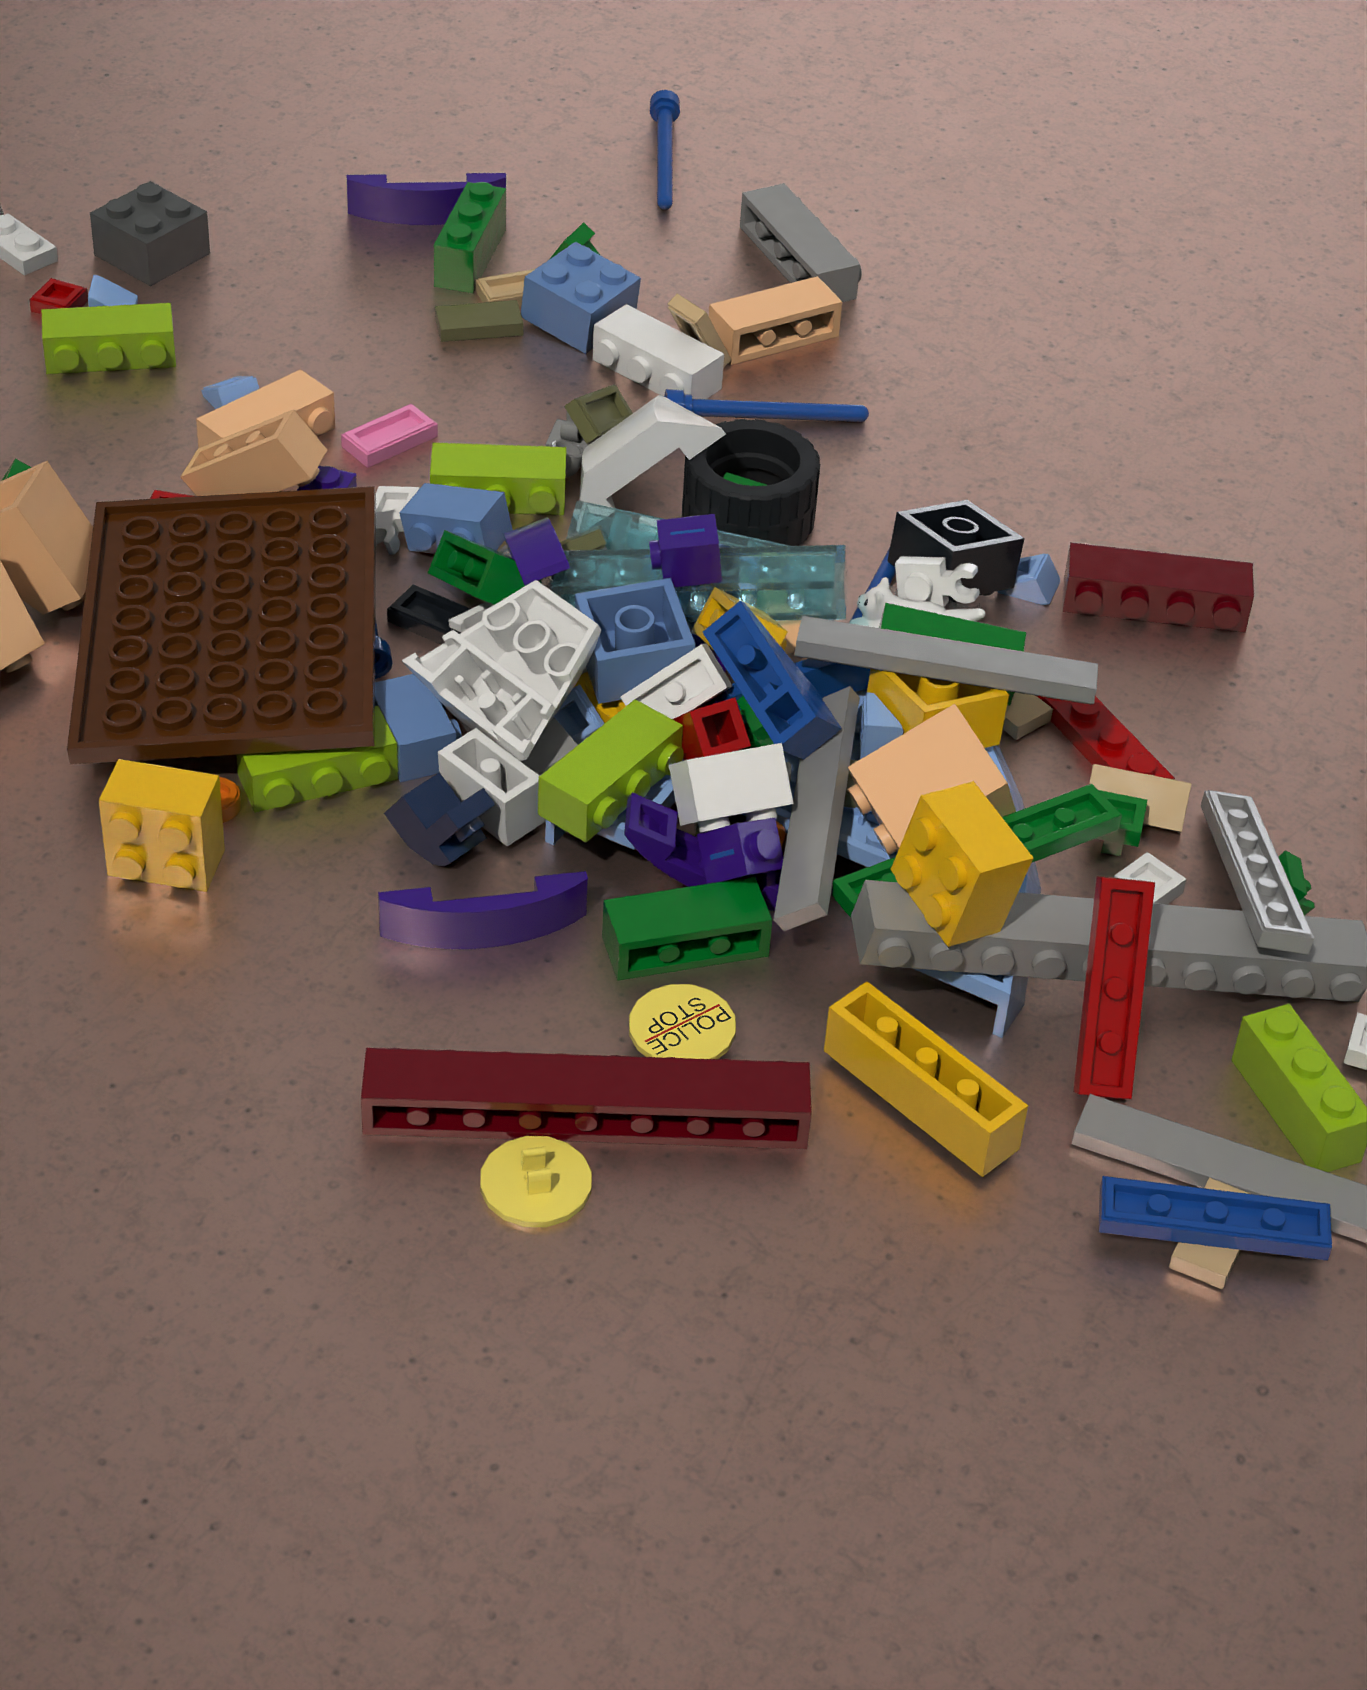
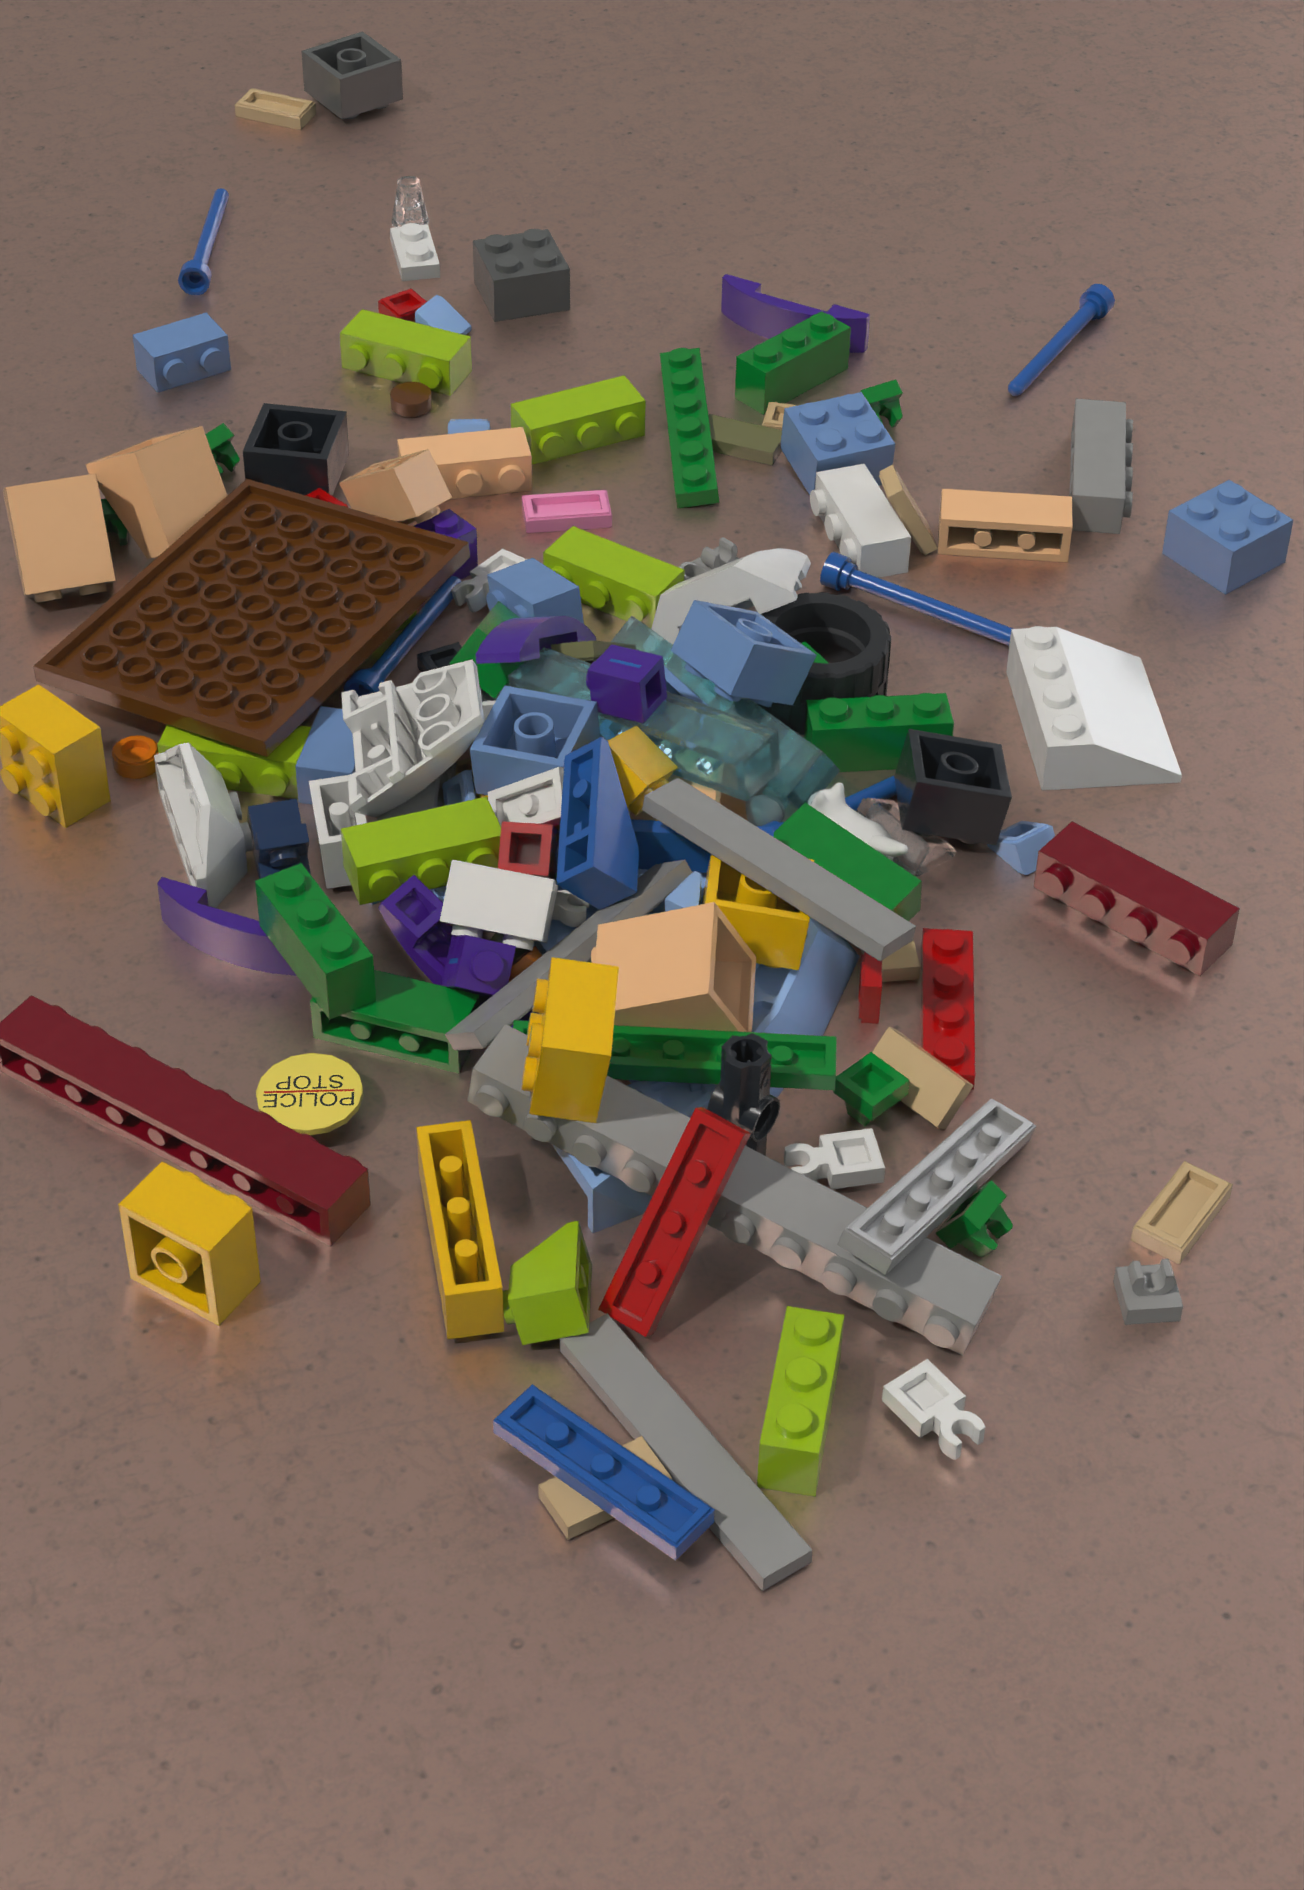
camera: 35 degrees right, 0 degrees up
light yellow piece [480,1136,592,1227] -> none
olive tile [564,384,633,444] -> none
white plate [895,556,980,607] -> none
none -> yellow brick [118,1161,261,1326]
none -> white wedge [154,742,253,908]
none -> black brick [243,403,349,496]
none -> green brick [255,863,376,1019]
none -> reddish brown tile [390,382,432,418]
none -> lime slope [503,1221,592,1345]
none -> lime brick [511,375,646,465]
none -> green plate [660,348,720,508]
none -> medium blue brick [671,600,817,707]
none -> black piece [707,1033,780,1156]
none -> green brick [804,693,954,774]
none -> red tile [858,952,882,1024]
none -> white slope [1006,626,1182,791]
none -> medium blue brick [1162,480,1293,595]

